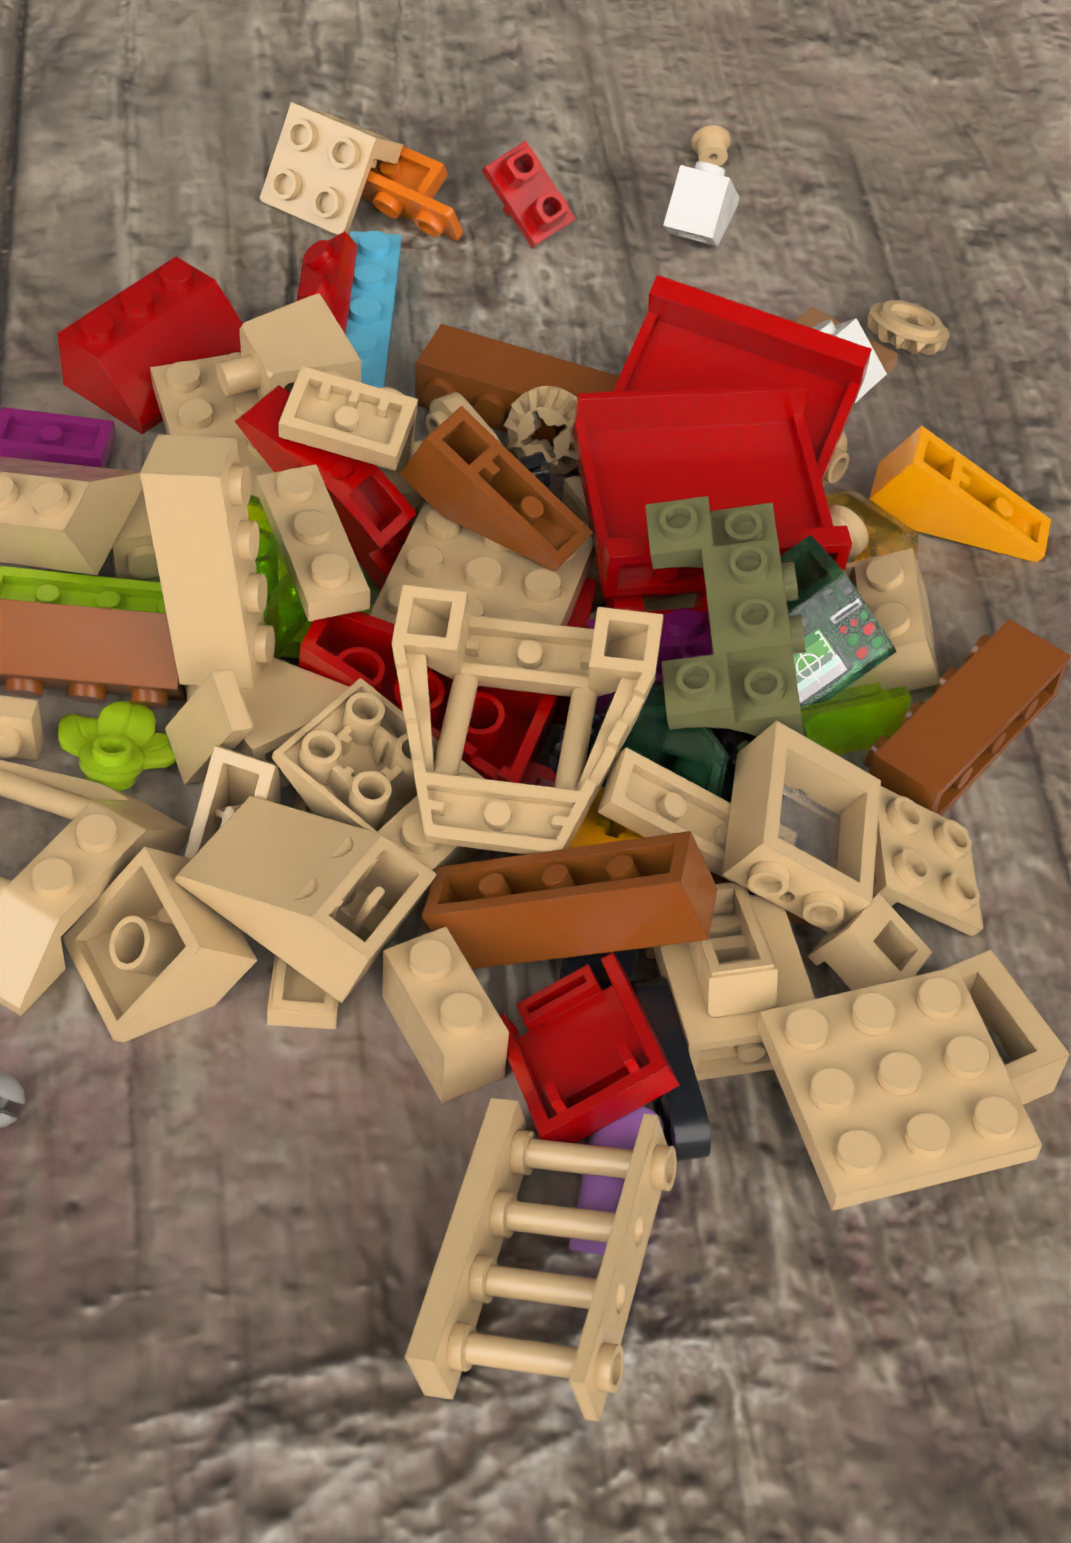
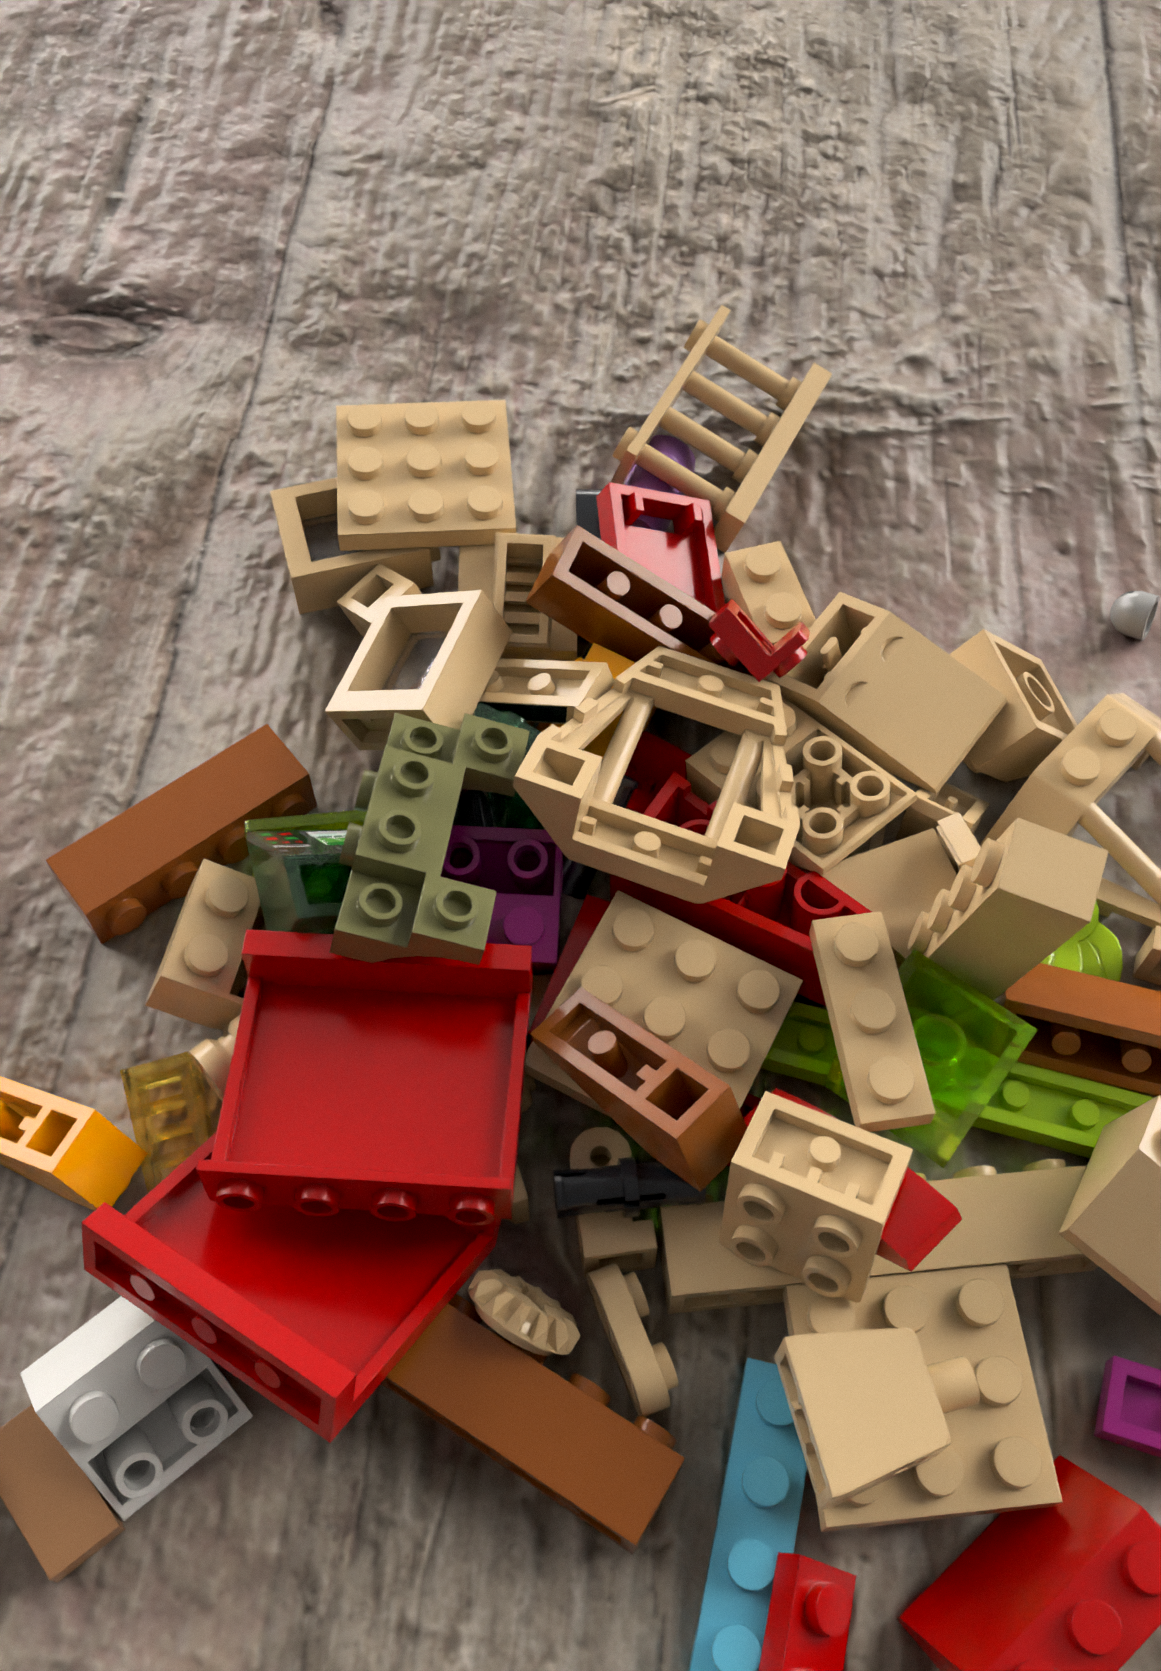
camera: 165 degrees left, 10 degrees up
tan bracket [822,786,983,936] -> none
none -> red bracket [708,599,810,682]

